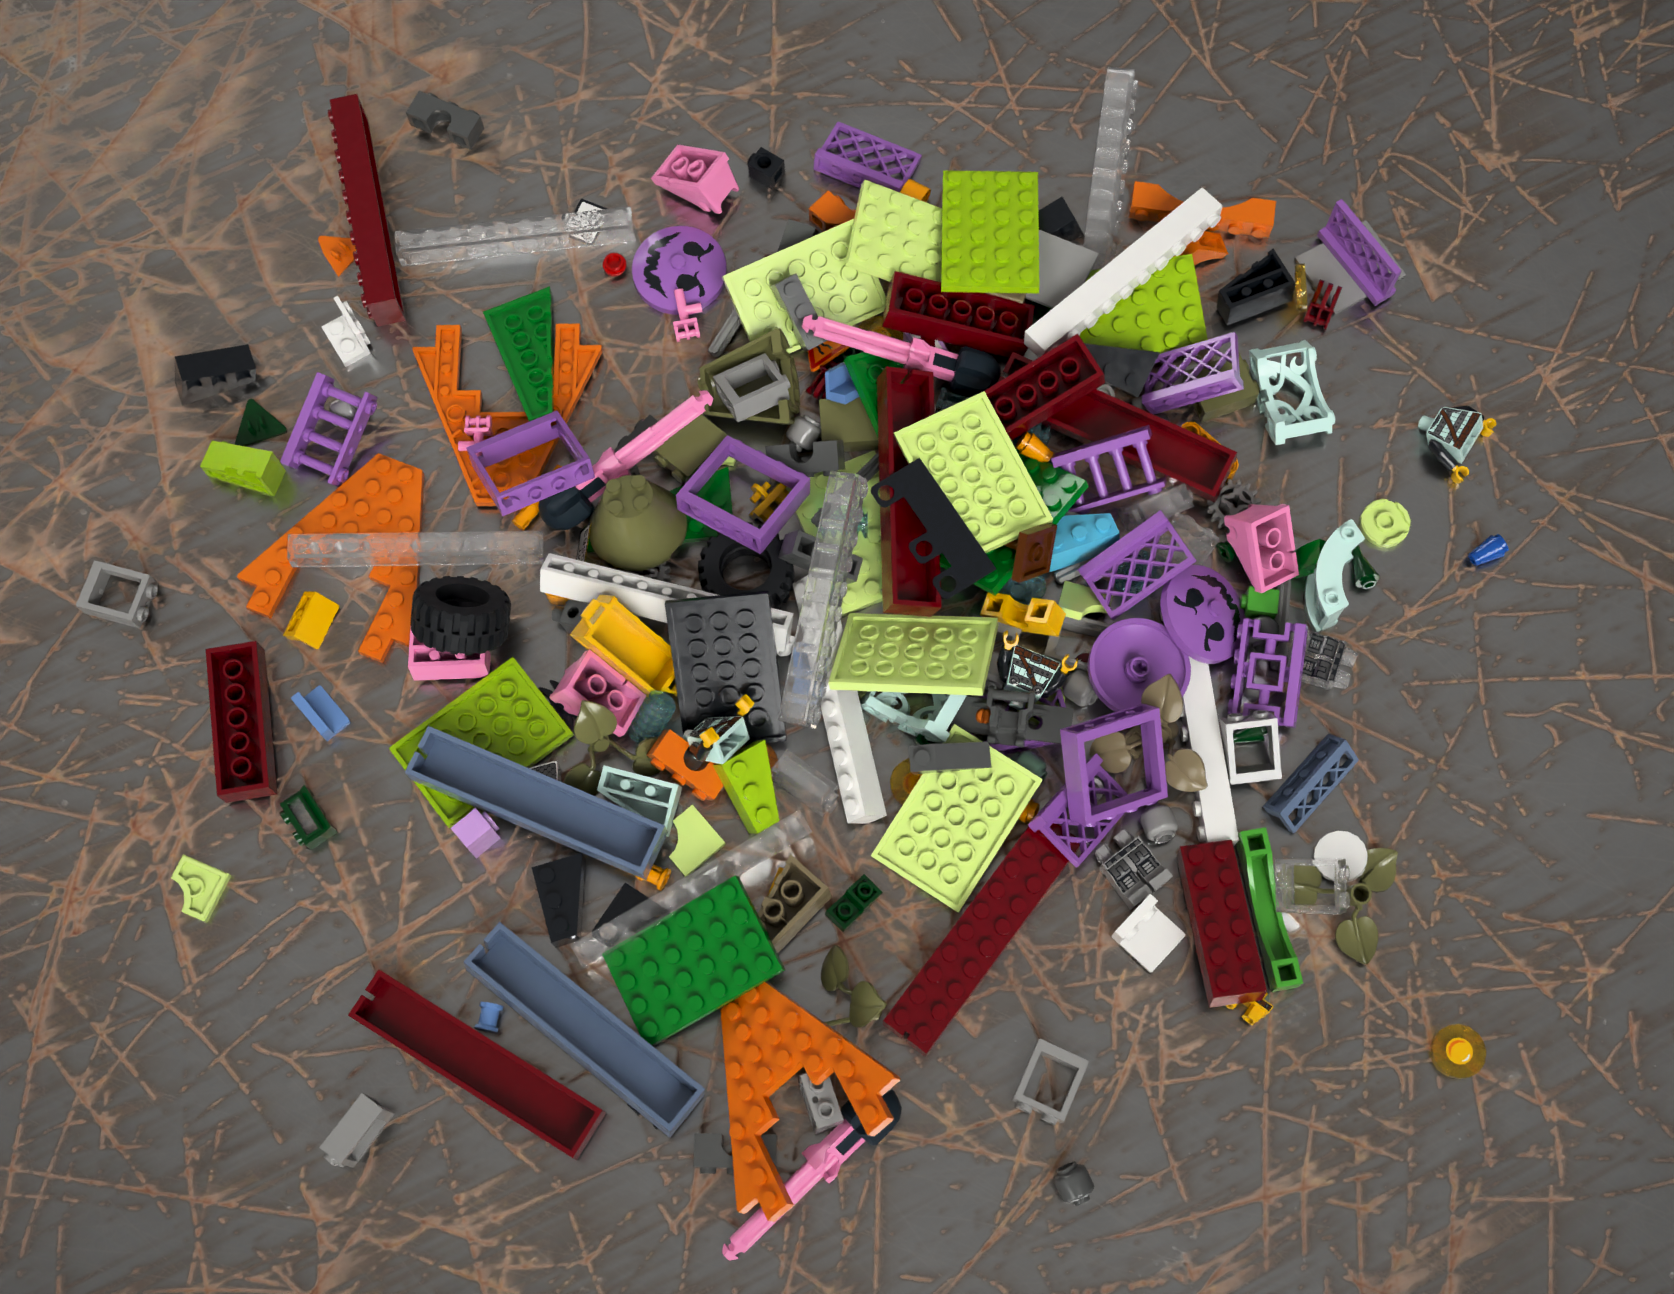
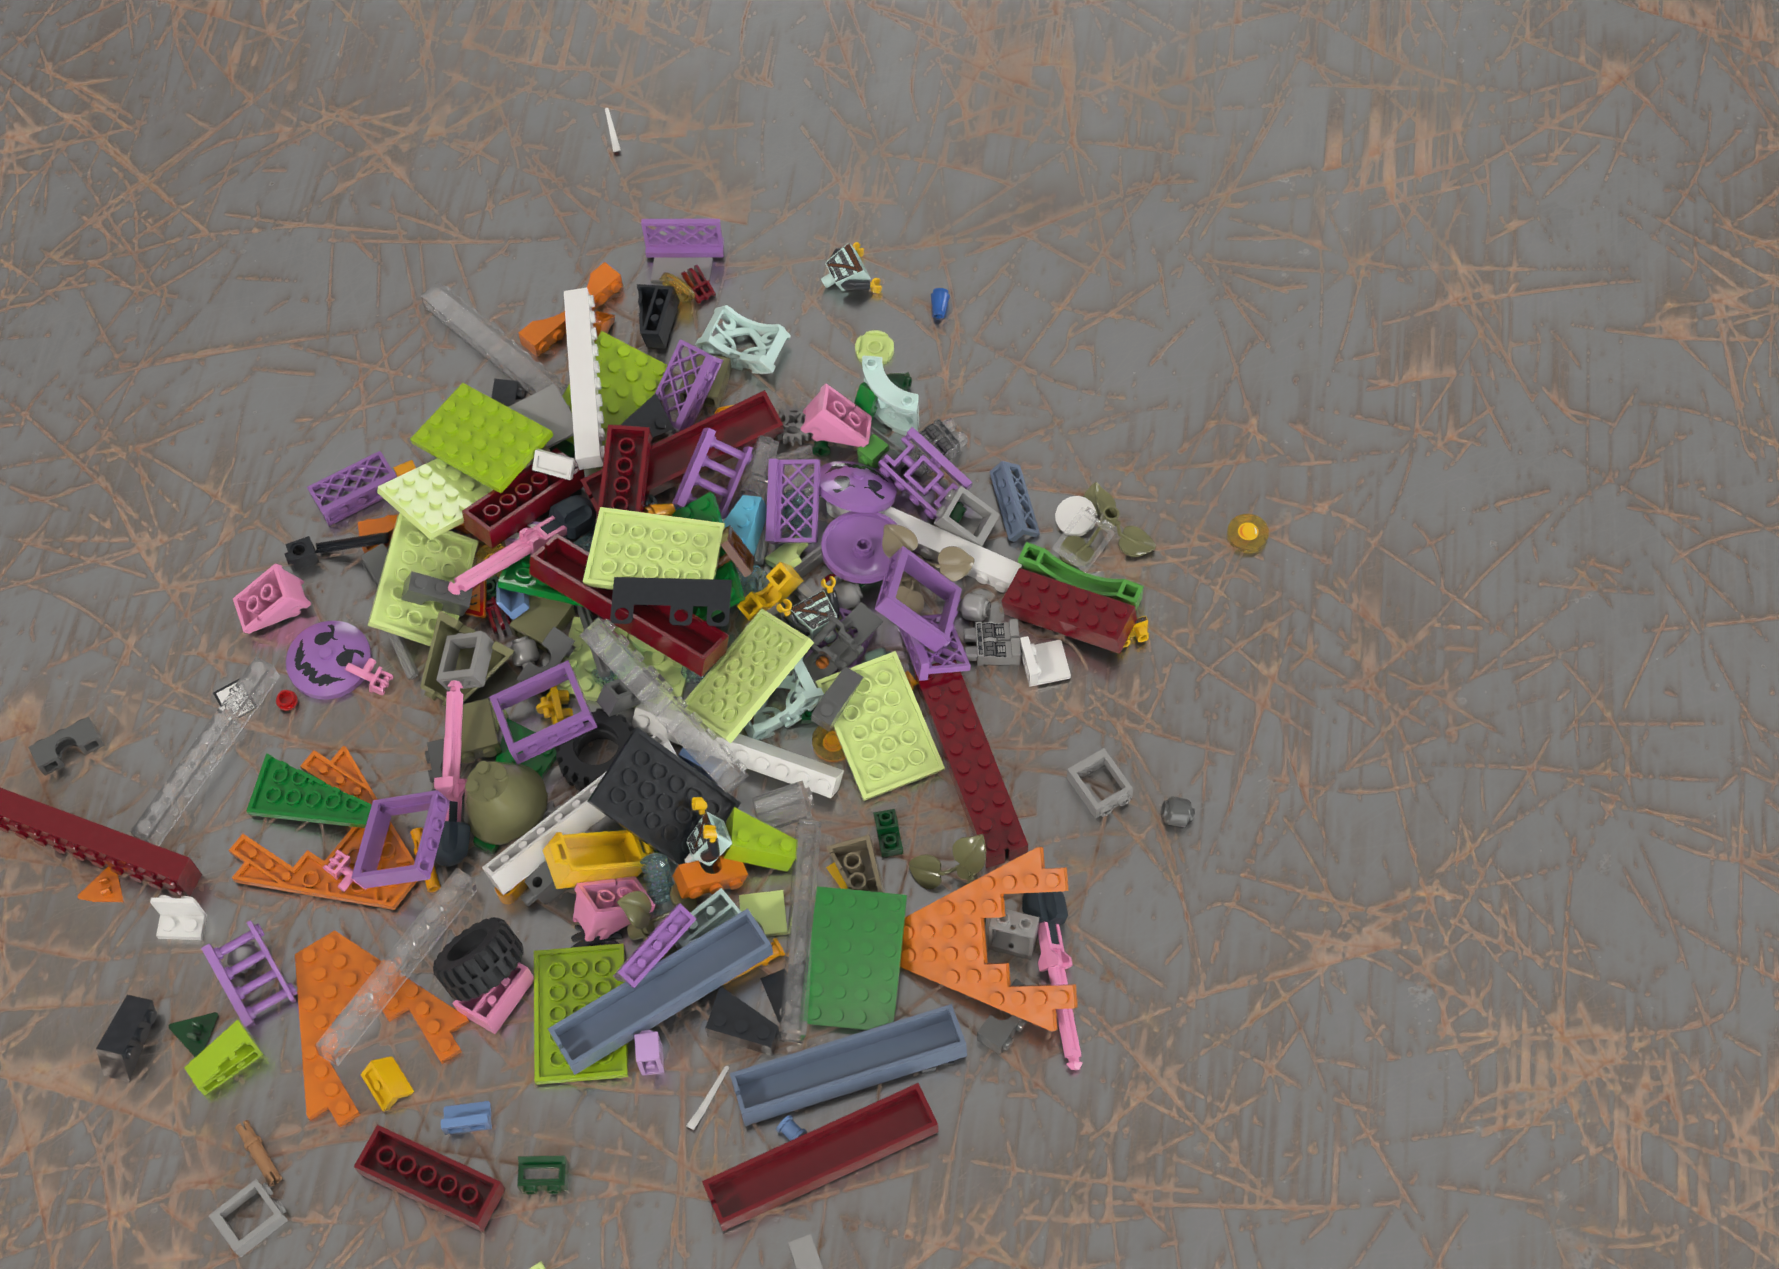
camera: 55 degrees left, 10 degrees down
sticker [576,521,591,562] -> none
none -> medium nougat pin [235,1120,282,1187]
none -> black axle [316,532,389,554]
none -> white tile [532,449,576,480]
none -> white sticker [605,108,621,152]
none -> medium lavender fence [613,903,696,988]
none -> white sticker [686,1066,729,1130]

